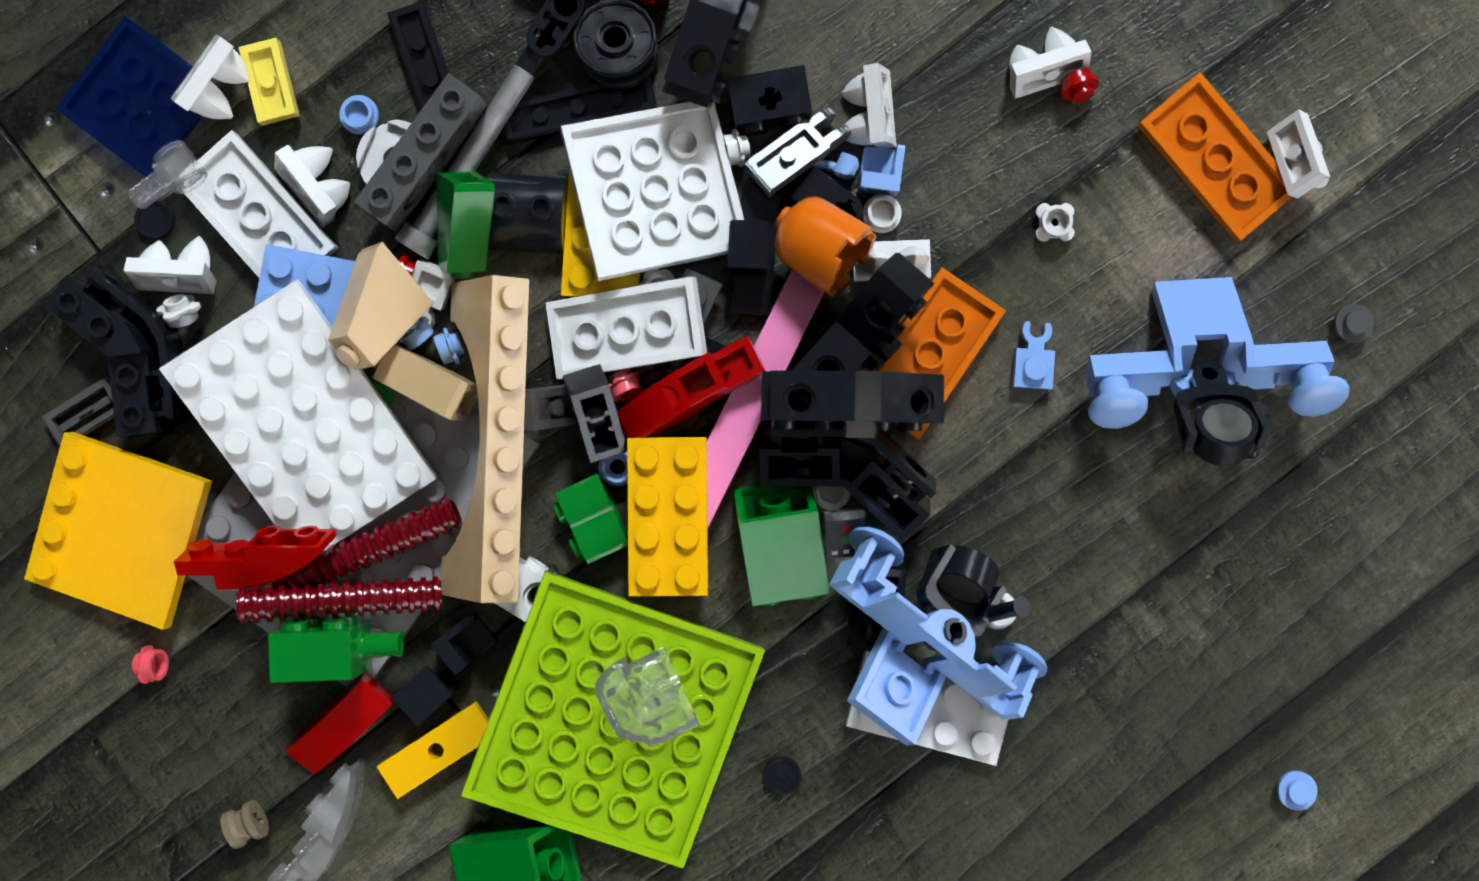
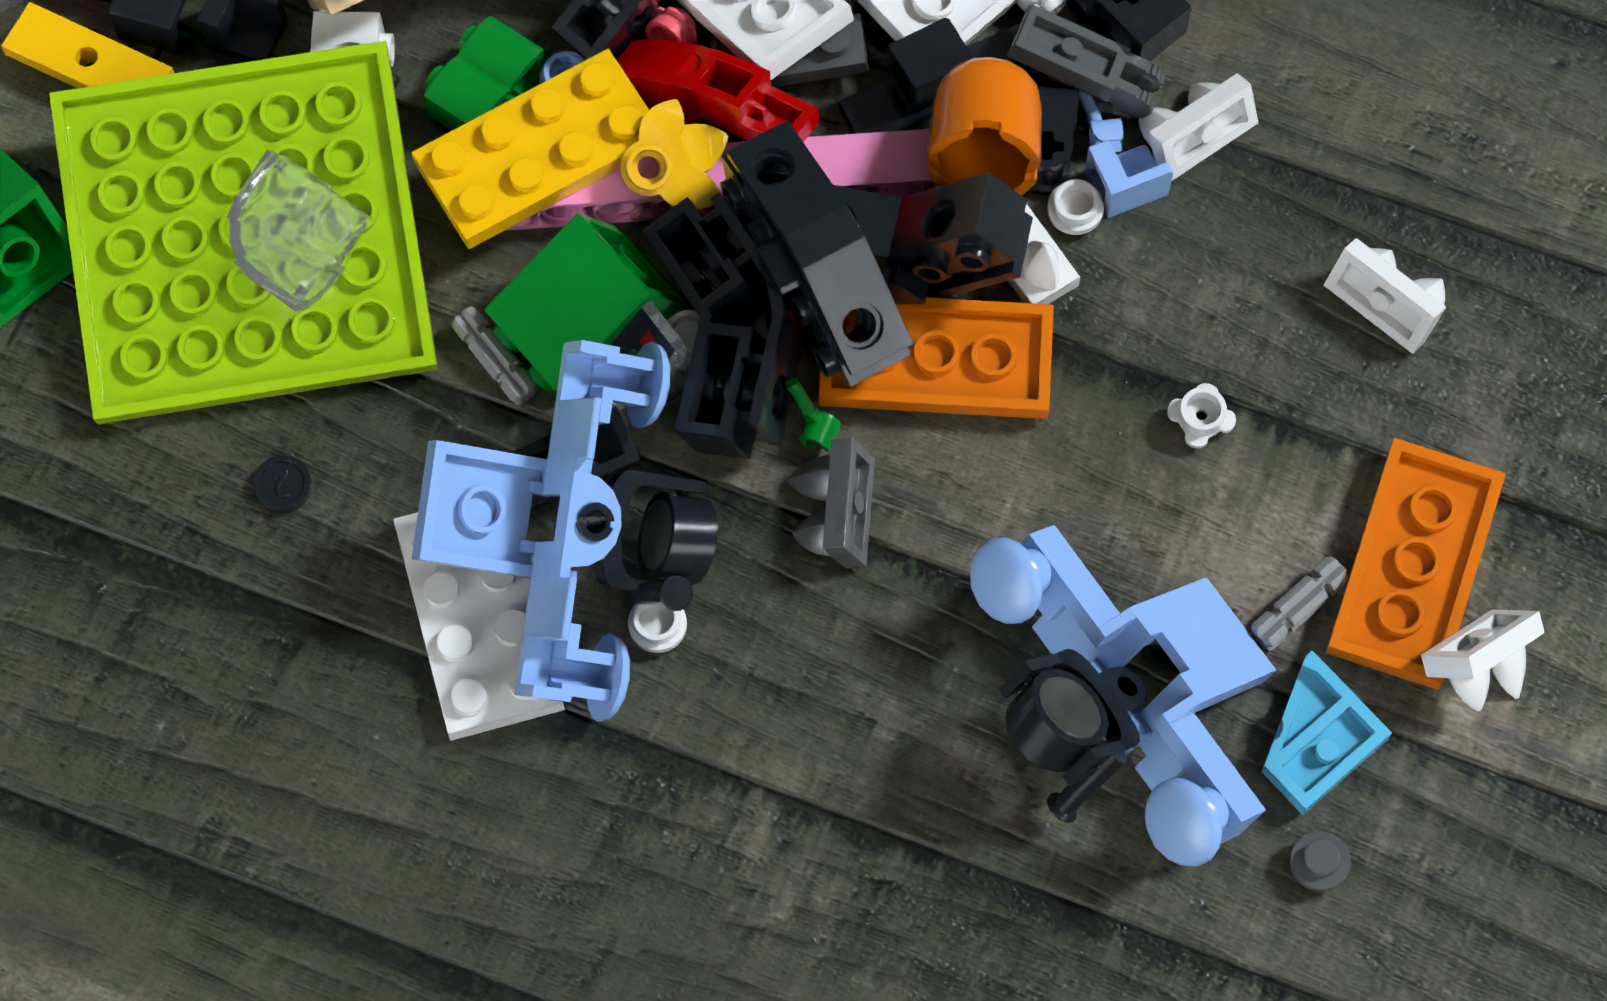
camera: 60 degrees right, 20 degrees down
light blue plate [1011,321,1055,390] -> none
red plate [1060,68,1100,103] -> none
none -> light grey axle [452,307,539,405]
none -> yellow plate [620,99,728,210]
none -> green hand [785,378,841,452]
none -> flat silver tile [786,437,875,568]
none -> light grey axle [1250,557,1349,651]
none -> medium azure wing [1261,650,1392,815]

